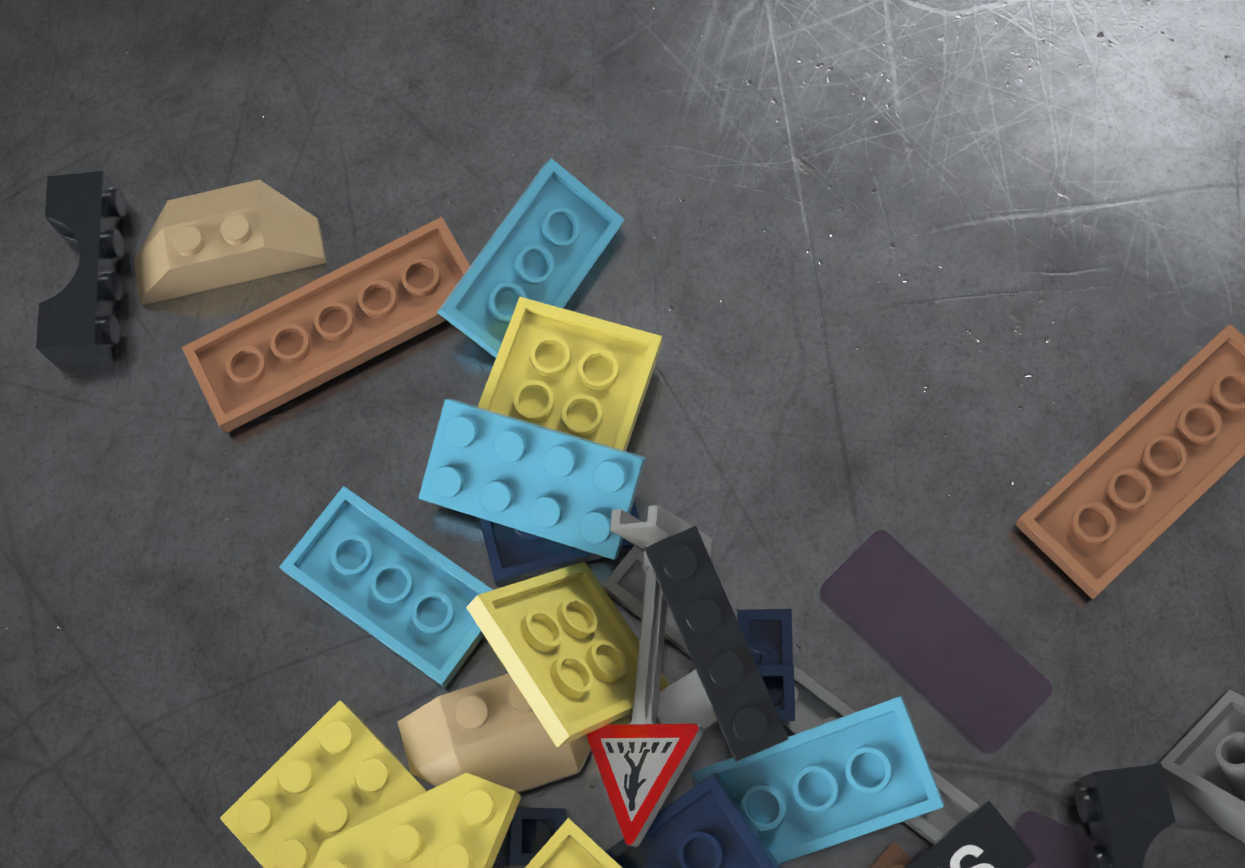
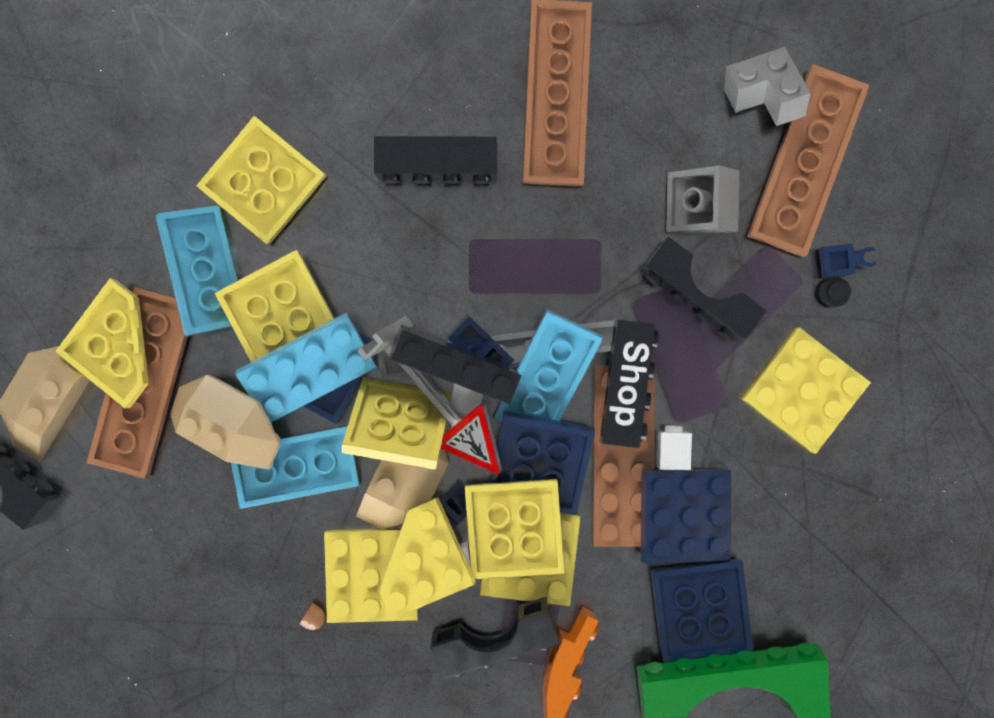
camera: 55 degrees left, 20 degrees up
none -> light yellow plate [55,278,149,408]
none -> tan wedge [170,374,281,469]
none -> light yellow plate [196,116,326,245]
none -> nougat hinge [299,603,325,630]
none -> black brick [374,136,497,184]

